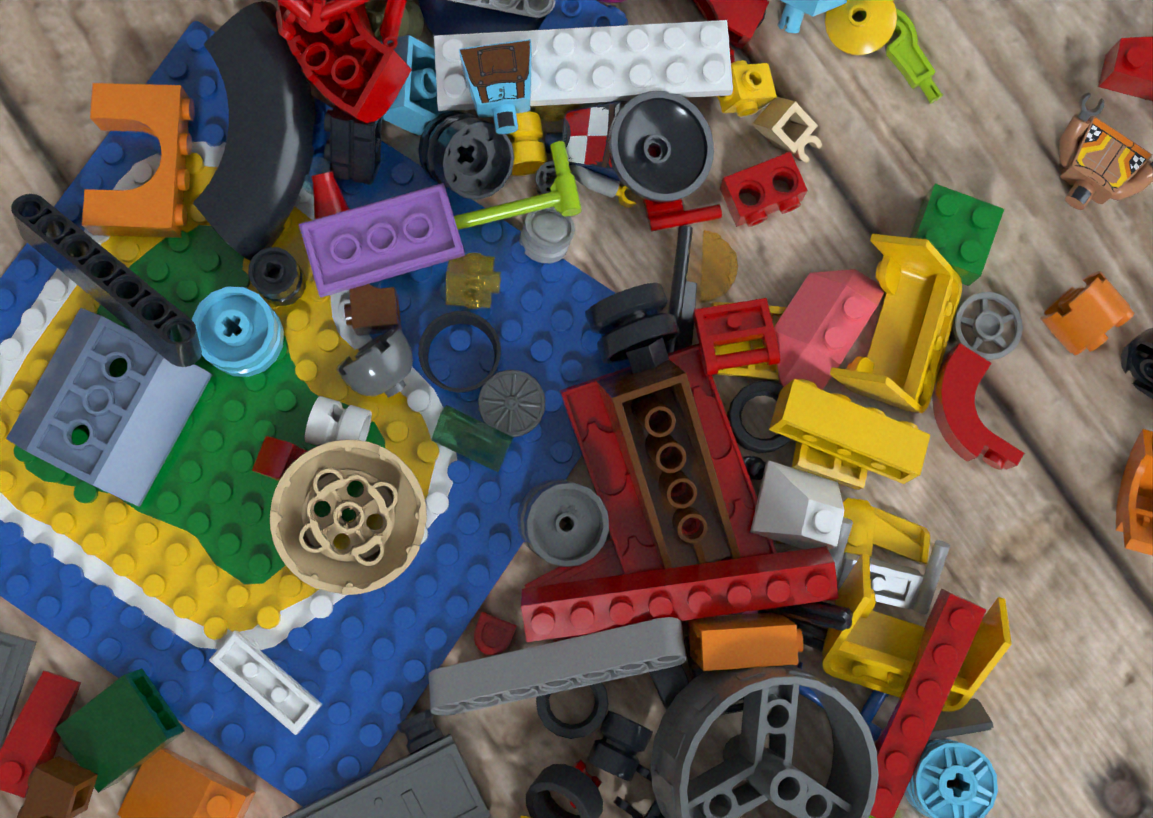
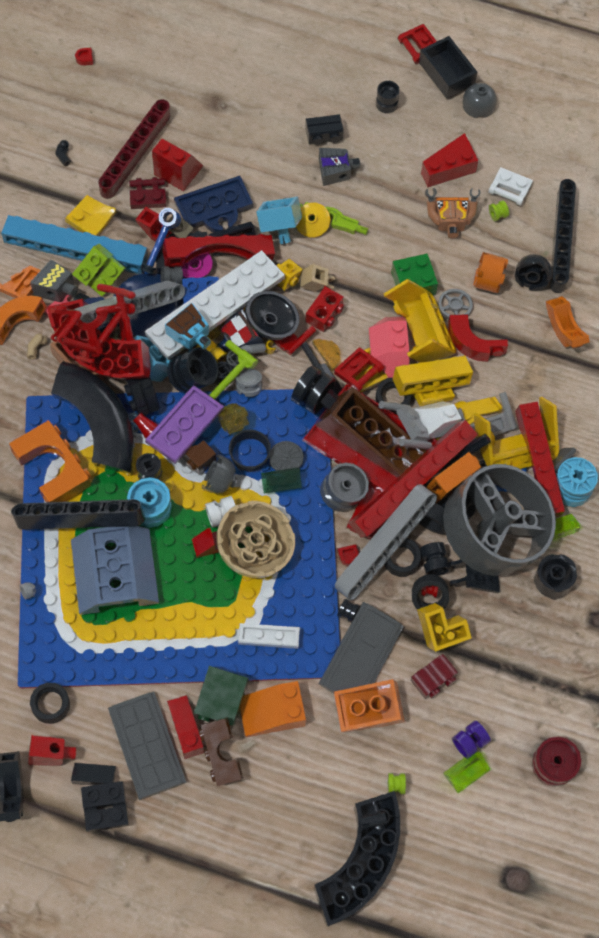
camera: 35 degrees left, 15 degrees down
none -> black wheel [215,361,232,385]
none -> light grey plate [379,401,432,449]

